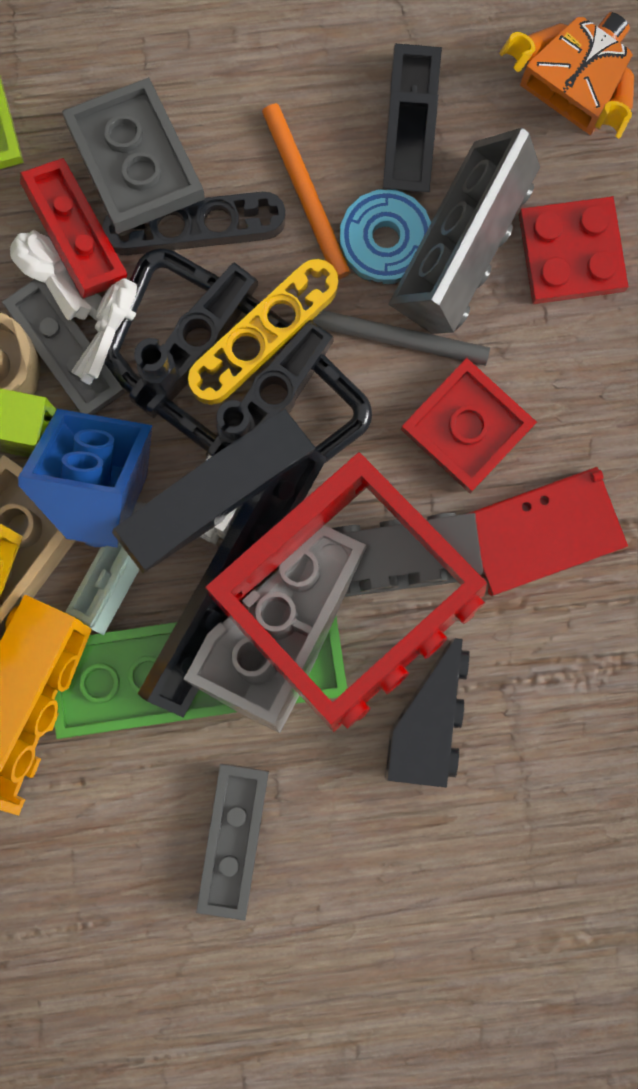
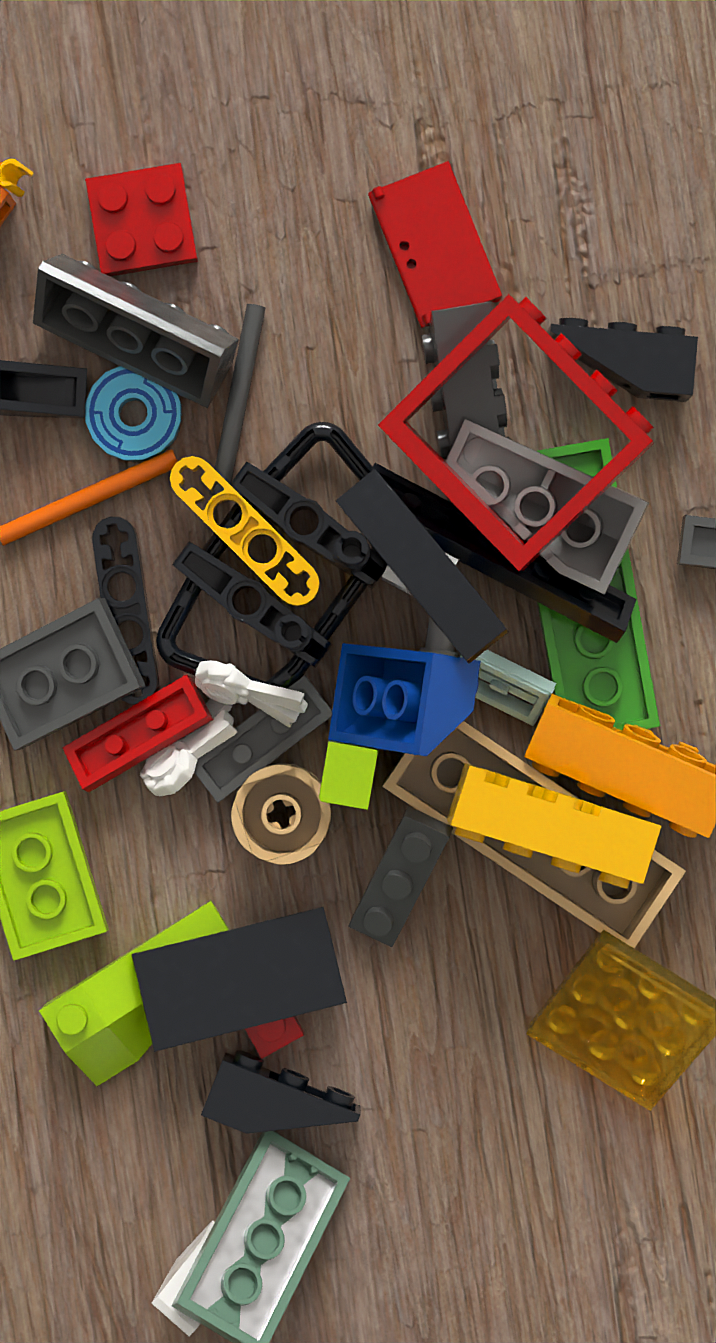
camera: 85 degrees left, 5 degrees up
red plate [400,358,537,494] -> none

